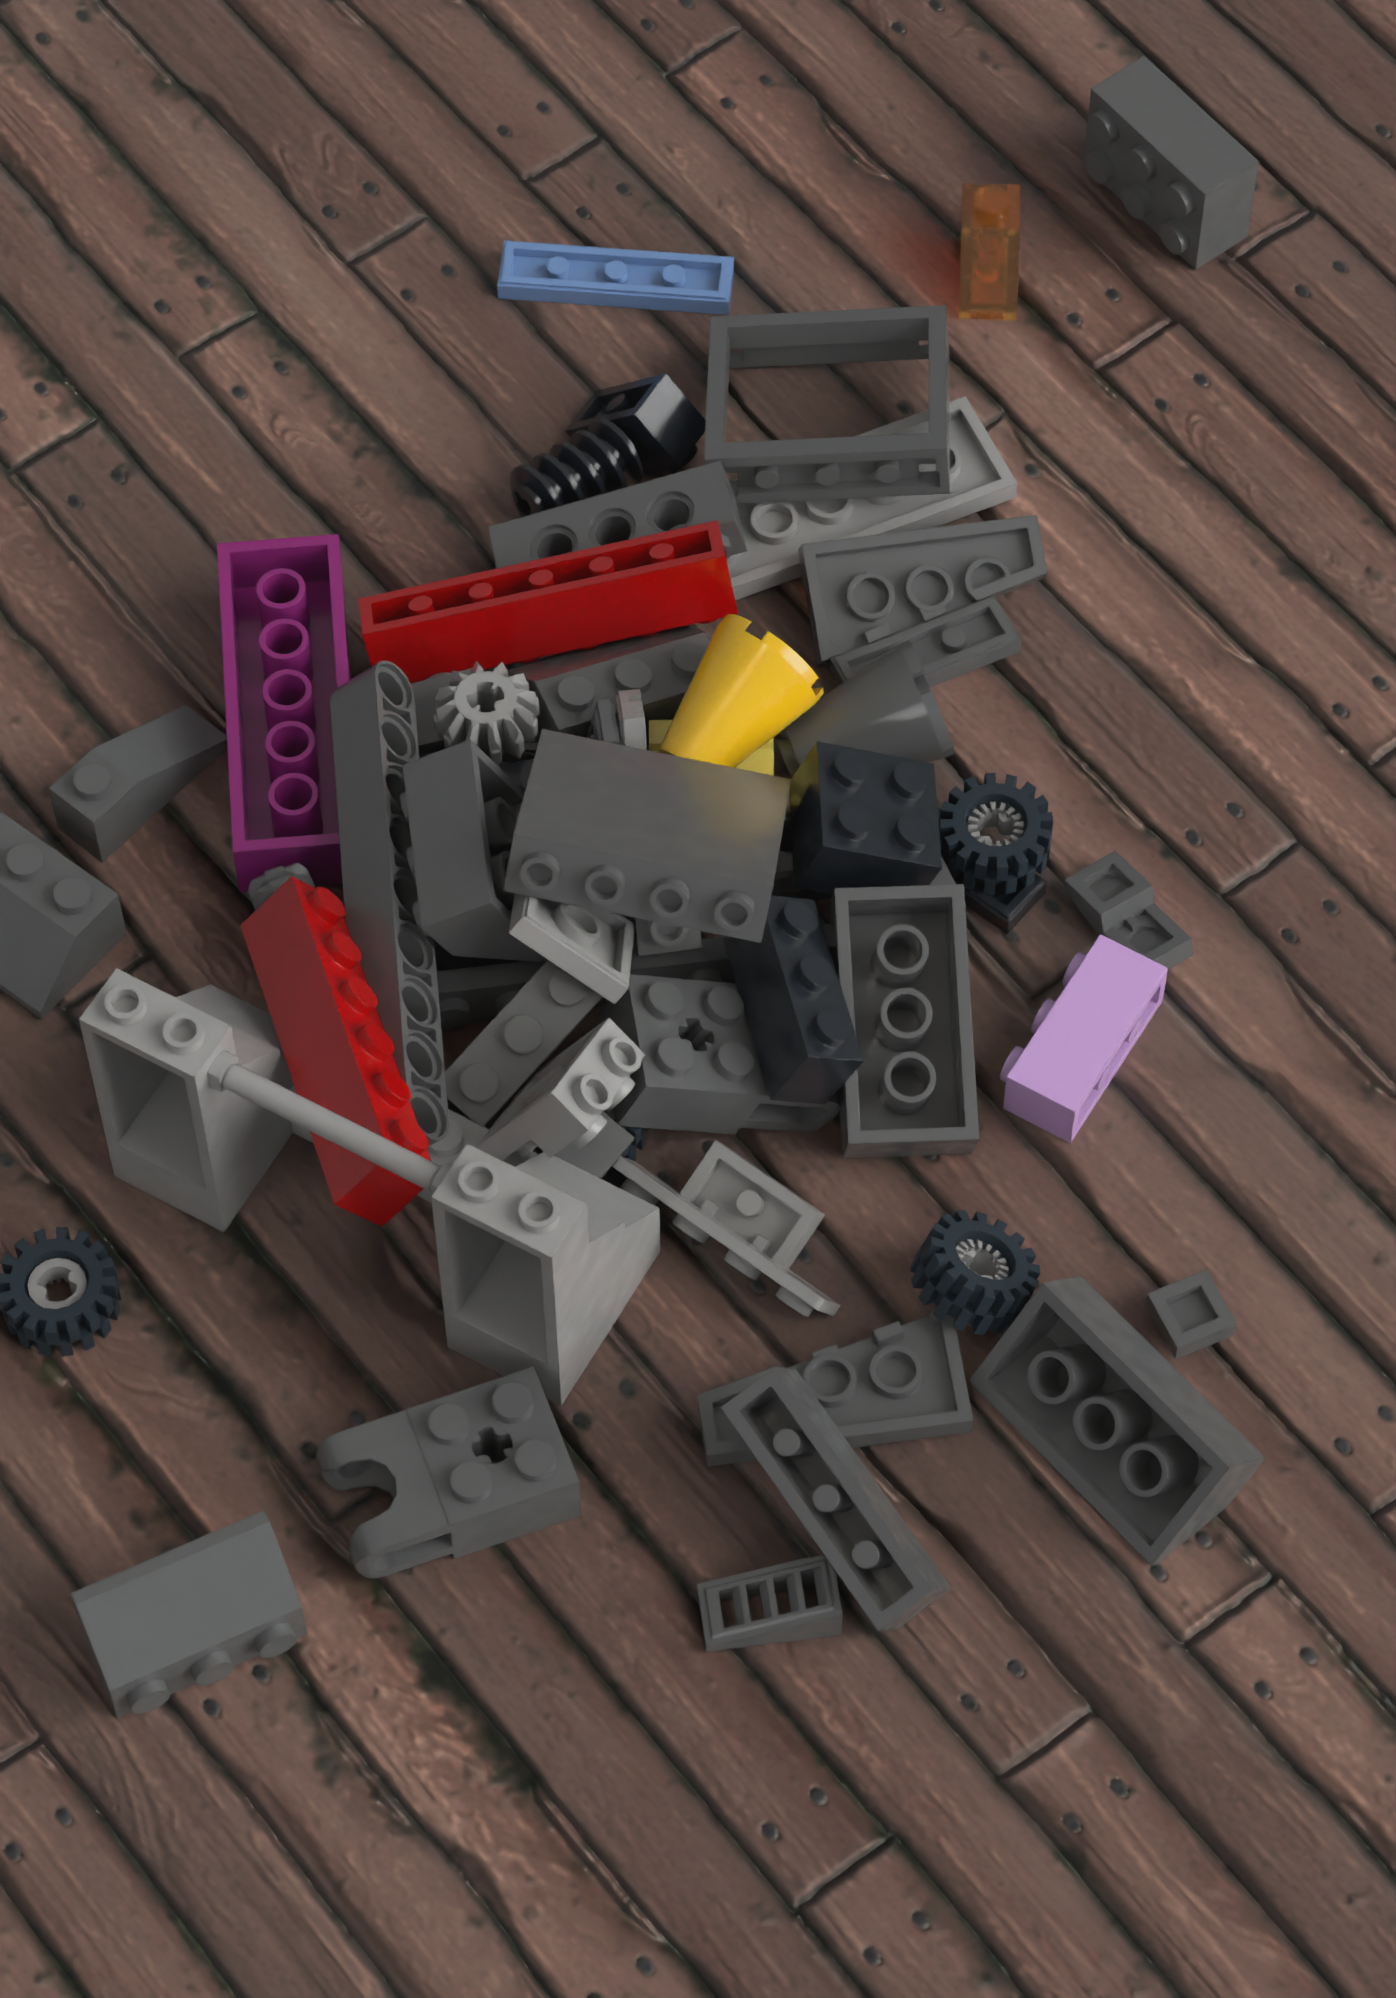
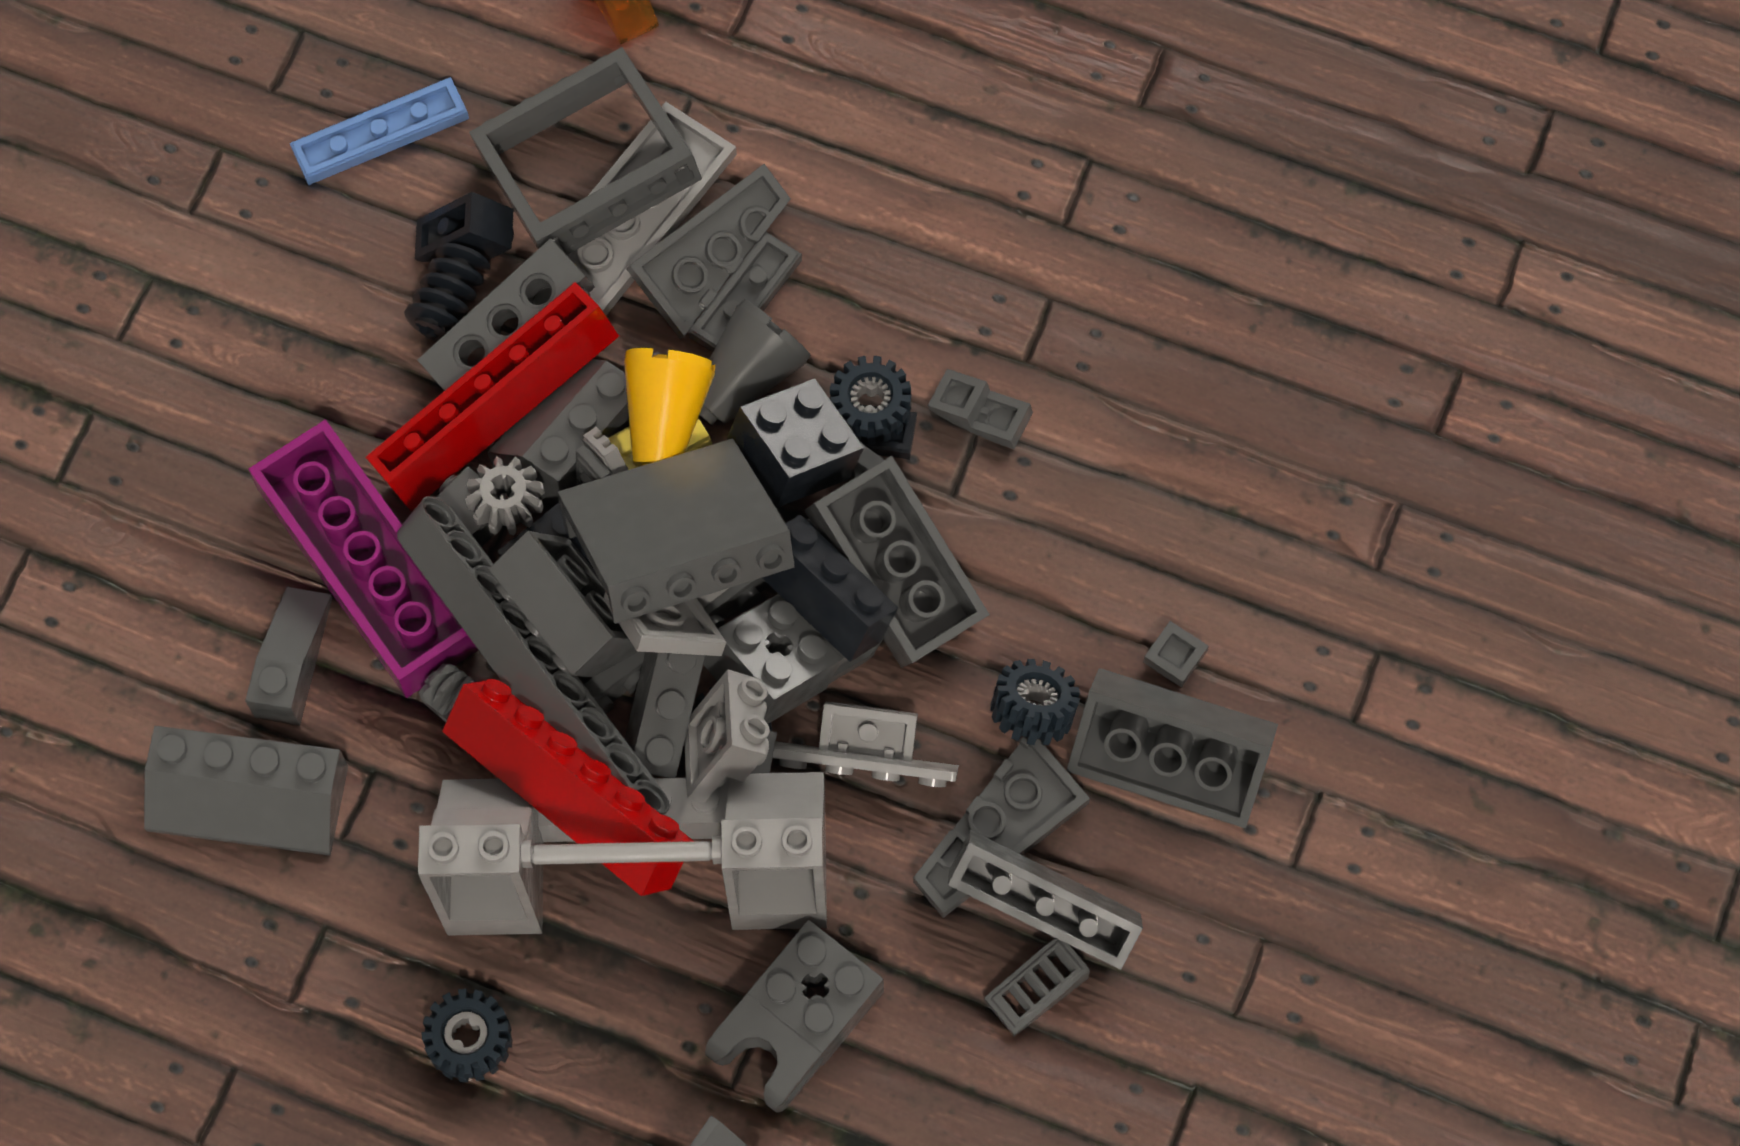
camera: 30 degrees left, 10 degrees up
lavender brick [1000,934,1168,1143] -> none

